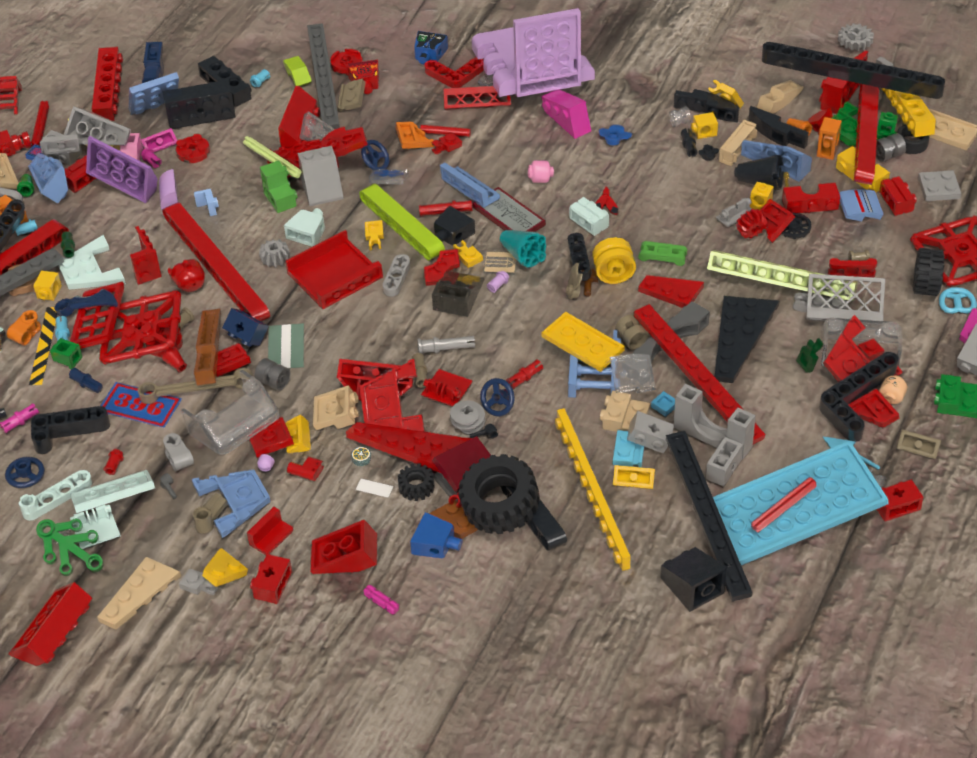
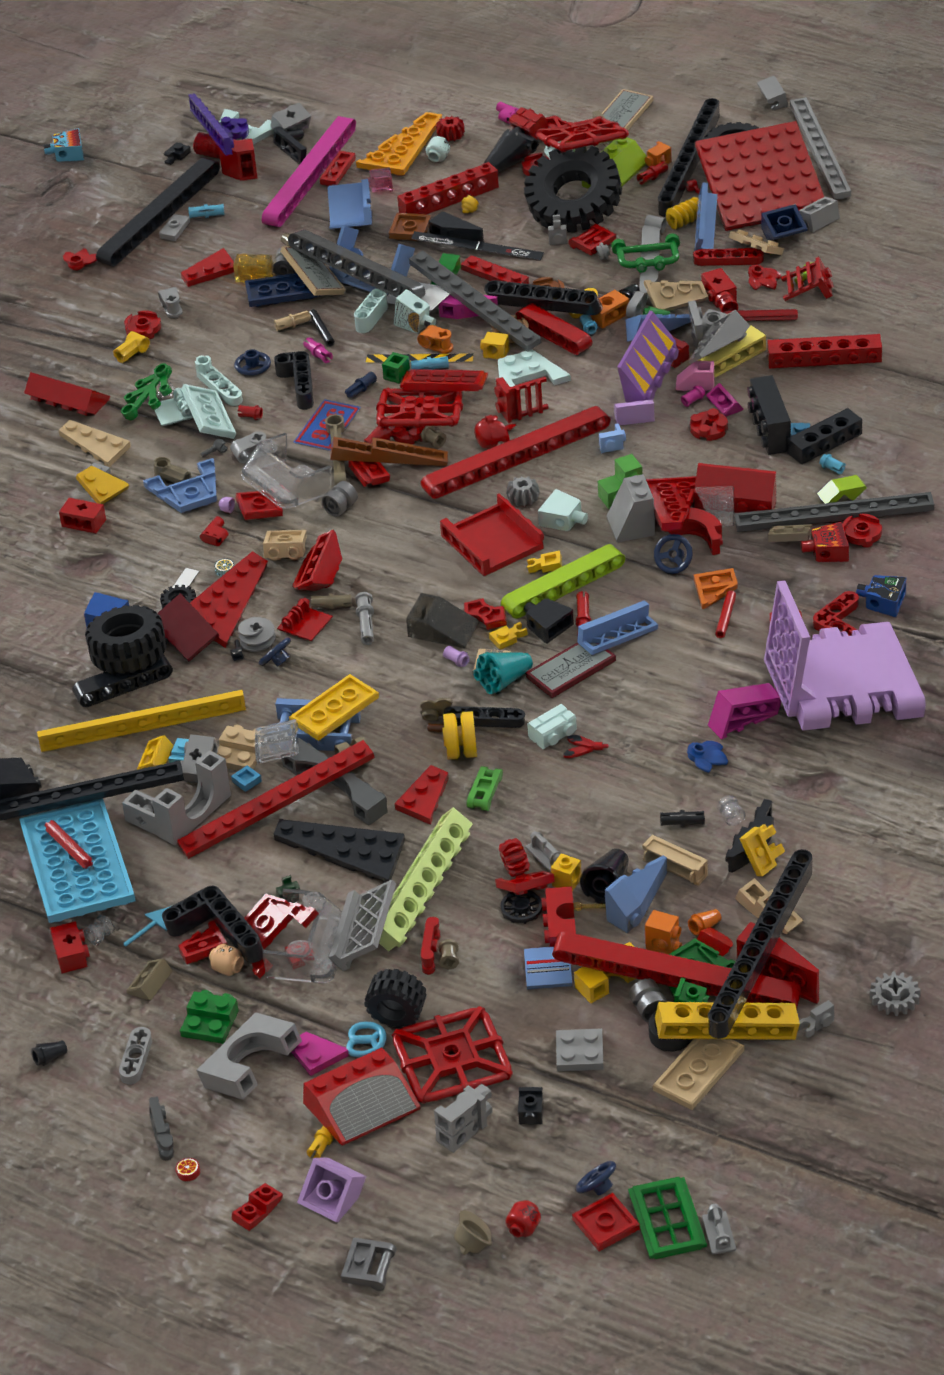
camera: 95 degrees right, 5 degrees down
dark blue piece [54,289,118,317] -> none
dark green pin [61,231,75,258] -> none
medium blue plate [129,72,179,115] -> none
dark blue plate [142,42,164,83] -> none
dark blue brick [222,308,269,347] -> none
yellowish green axle [243,136,302,178] -> none
red panel [247,507,294,555] -> none
sand green sticker [268,323,304,368] -> none
yellow slope [285,414,311,453] -> none
red slope [310,519,377,574] -> none
red wing [360,359,425,432] -> none
dark pink axle [364,585,400,615] -> none
clear tile [369,169,409,185] -> none
light grey beam [383,254,410,297] -> none
red plate [432,132,462,154] -> none
red pin [506,359,543,389] -> none
bright pink head [528,160,554,183] -> none
yellow brick [691,112,718,139] -> none
black plate [698,144,719,161] -> none
black slope [748,106,809,149] -> none
red brick [879,176,917,216] -> none

